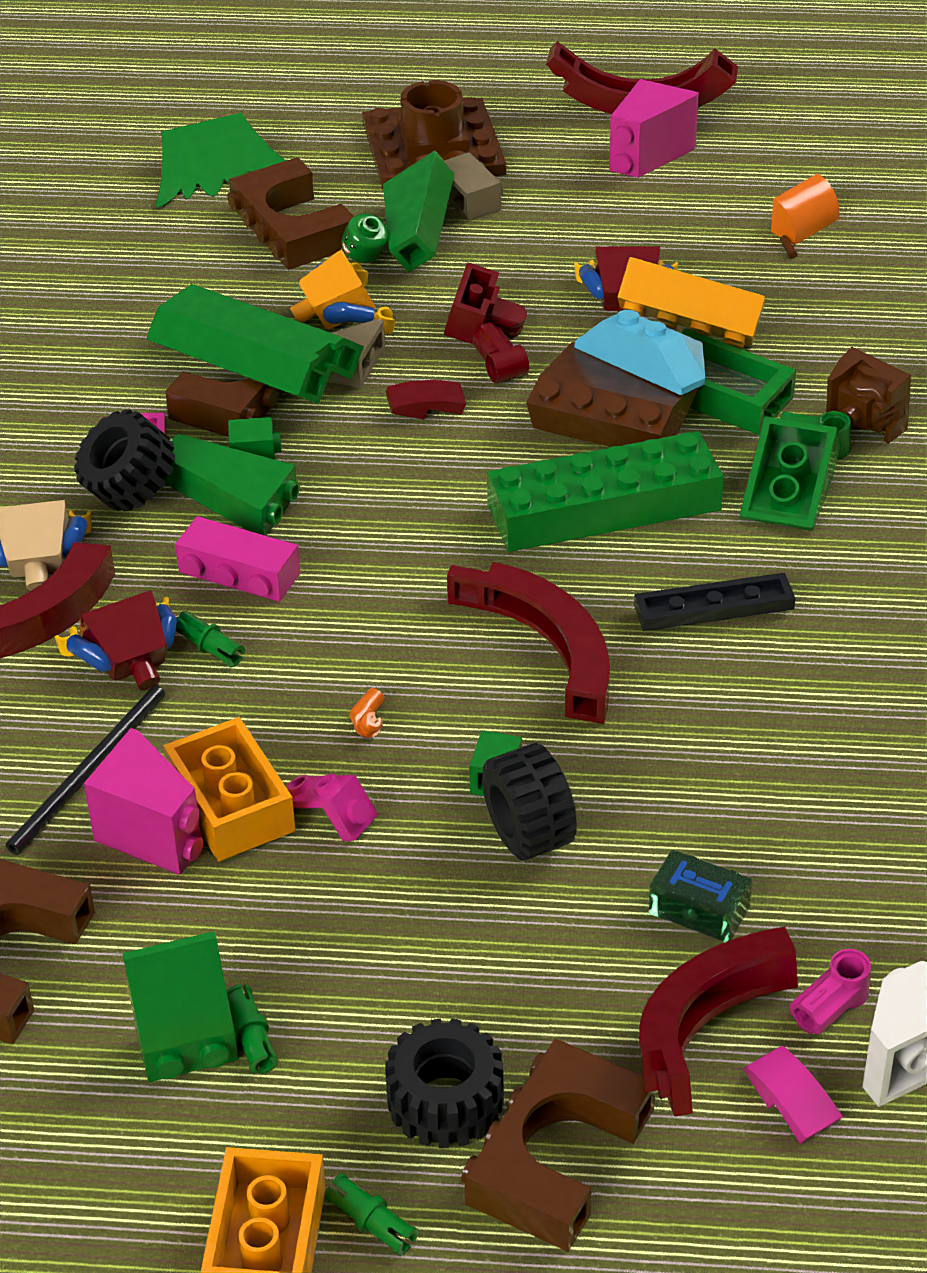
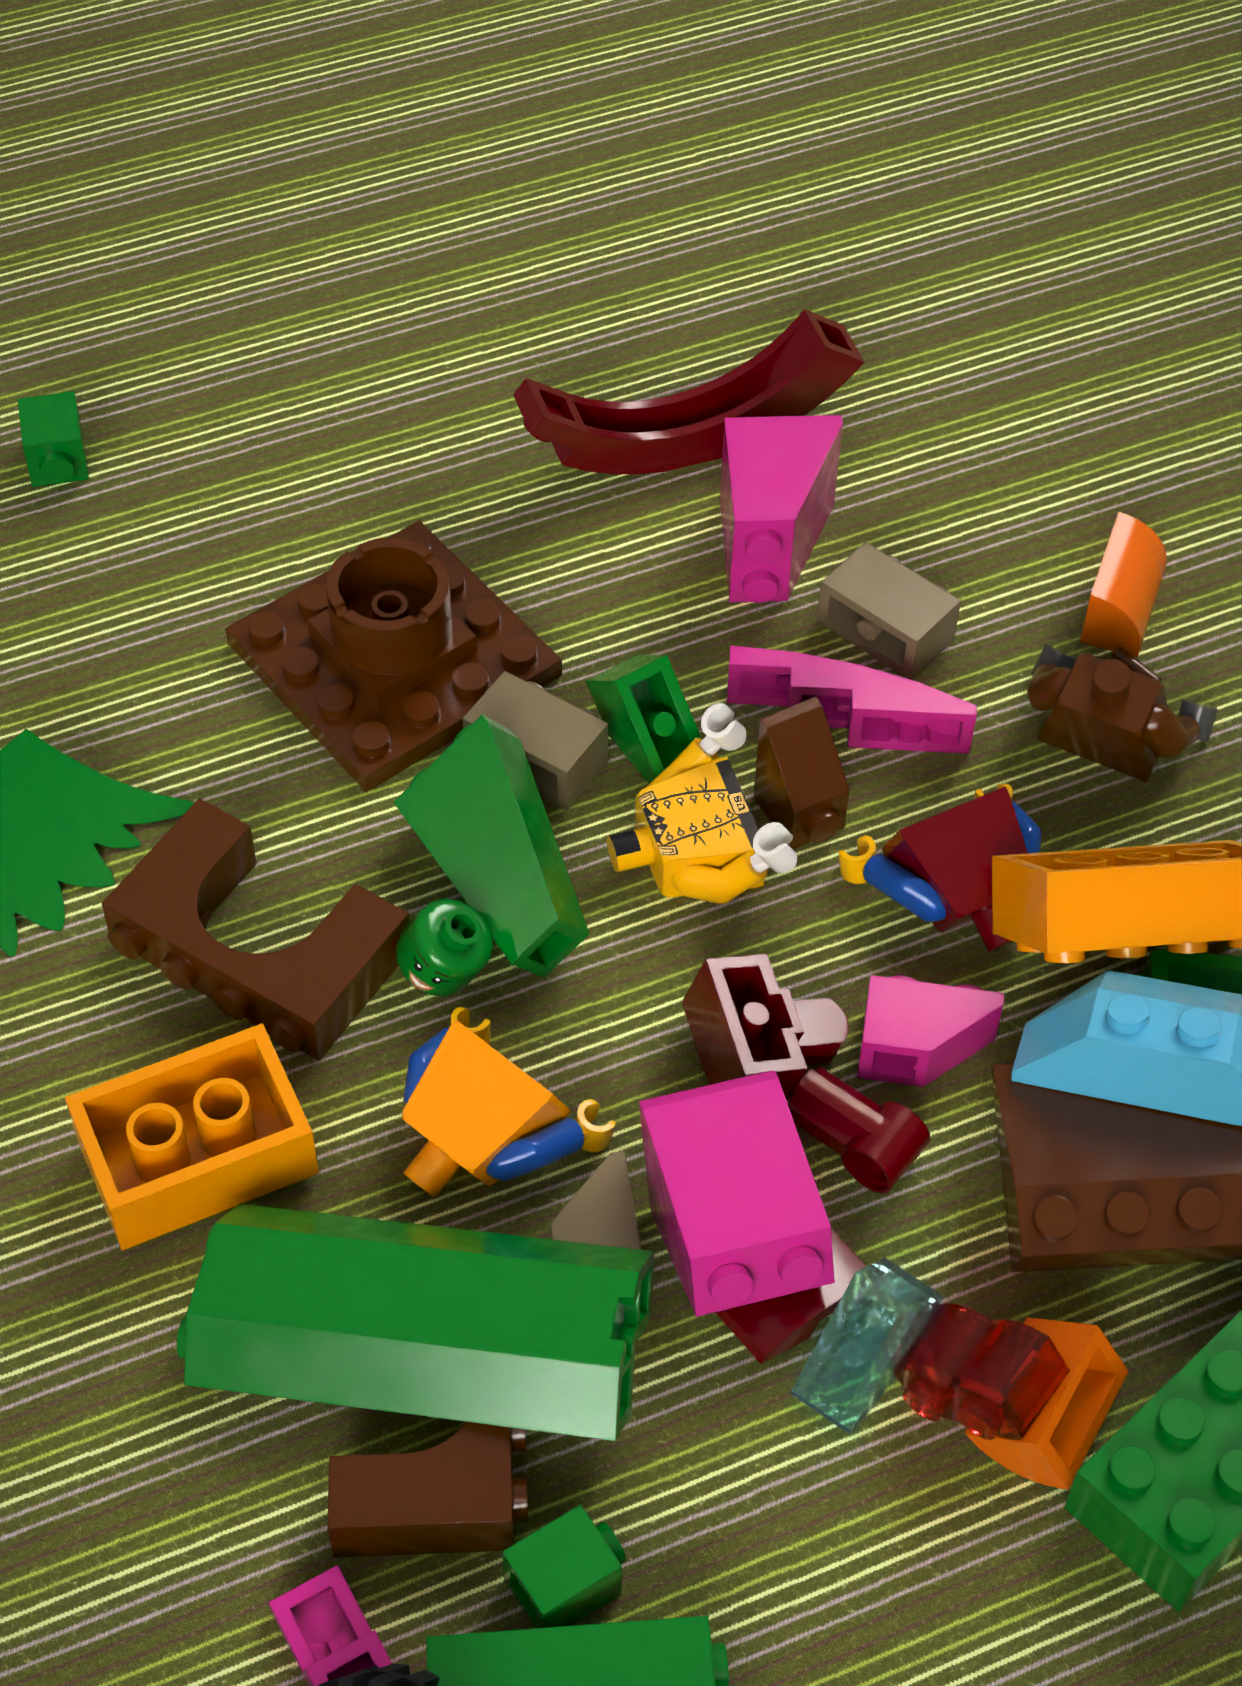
camera: 30 degrees left, 10 degrees up
none -> green brick [17,391,89,487]
none -> light orange brick [65,1023,319,1251]
none -> green slope [586,655,702,784]
none -> yellow torso [607,703,797,905]
none -> dark pink slope [639,1070,835,1317]
none -> dark pink slope [727,645,977,754]
none -> reddish brown slope [753,696,850,849]
none -> clear light blue slope [790,1258,945,1434]
none -> dark tan brick [817,542,961,680]
none -> dark pink slope [857,975,1004,1087]
none -> clear red brick [892,1303,1070,1440]
none -> orange brick [965,1317,1129,1490]
none -> reddish brown torso [1027,644,1218,782]

